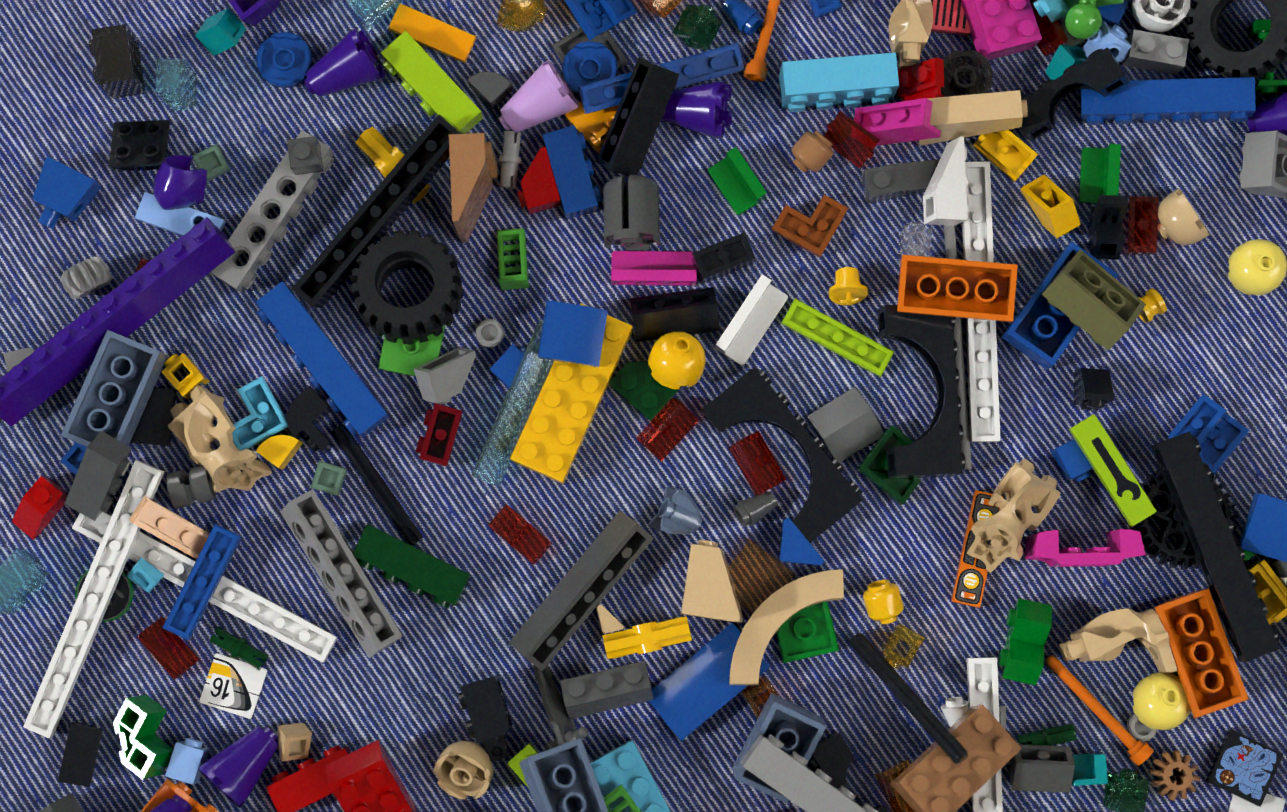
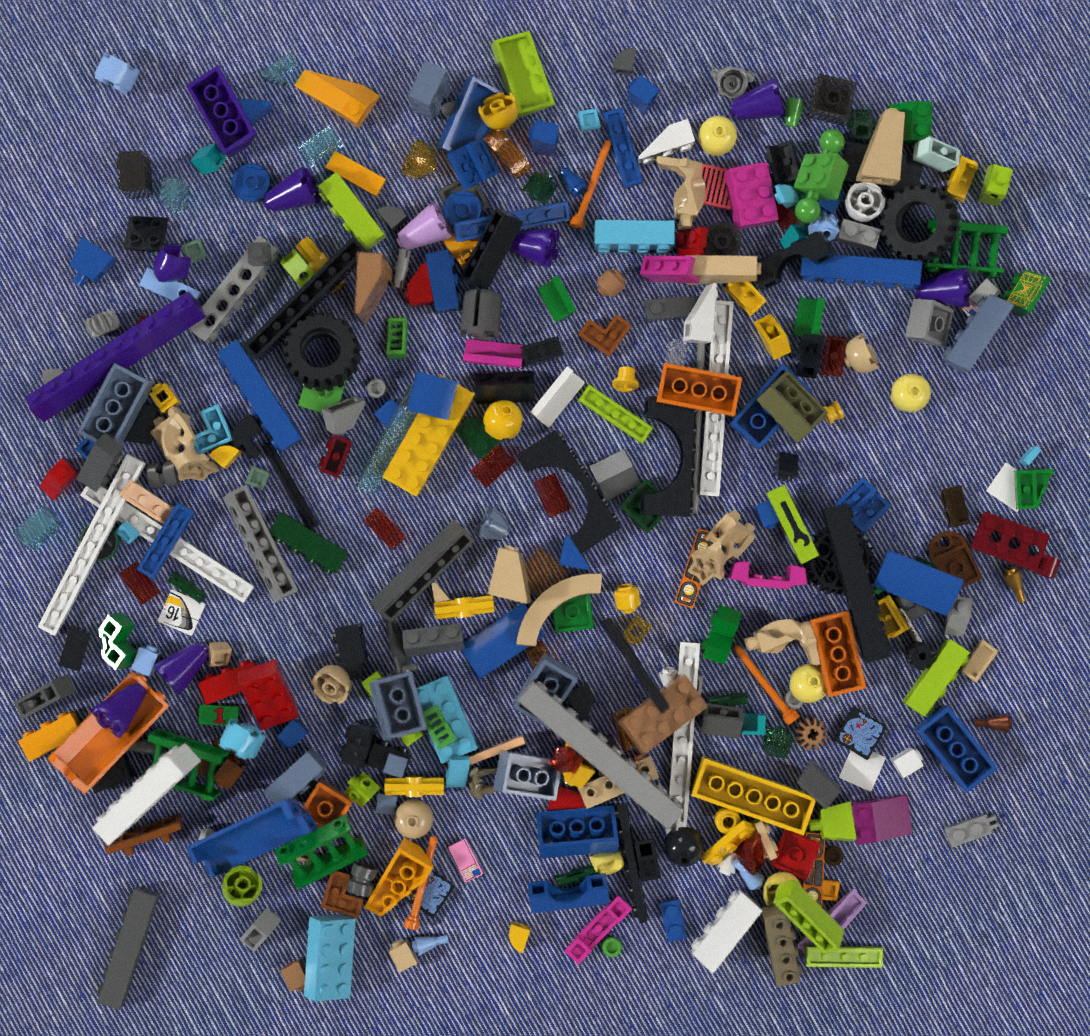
camera: 10 degrees right, 5 degrees up
dark grey cone [734,491,778,527] -> none
clear red piece [824,111,880,169] -> none
none -> lime torso [280,249,315,287]

